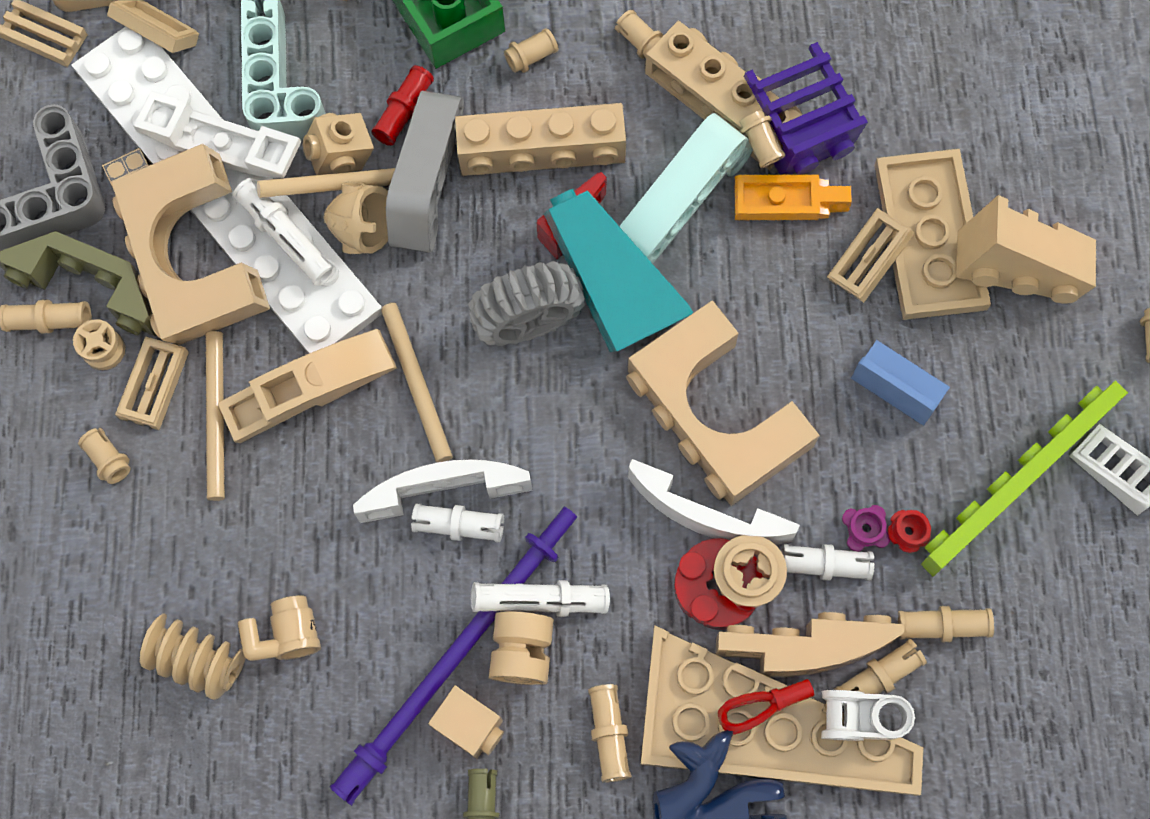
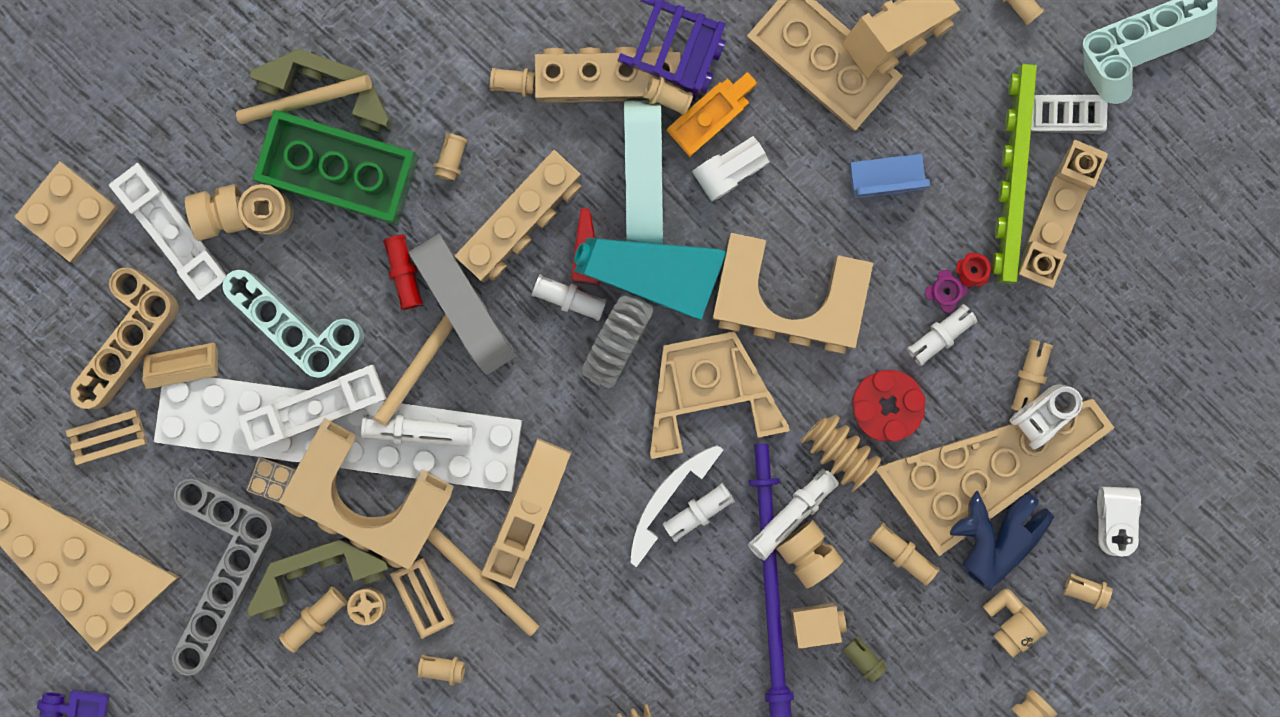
camera: 45 degrees left, 15 degrees up
tan piece [238,596,321,661] -> none
tan brick [303,113,374,175] -> none
tan helmet [324,182,388,254] -> none
tan bar [381,303,453,463] -> none
white slope [628,459,800,545] -> none
tan gear [714,535,787,608] -> none
tan slope [715,612,904,677] -> none
red piece [718,679,814,735] -> none
tan tile [827,208,914,303] -> none
tan pin [898,606,994,642] -> none
none -> white pin [531,274,607,321]
none -> tan wing [650,331,790,459]
none -> white piece [692,136,770,202]
none -> tan piece [799,415,881,493]
none -> tan slope [1018,140,1108,289]

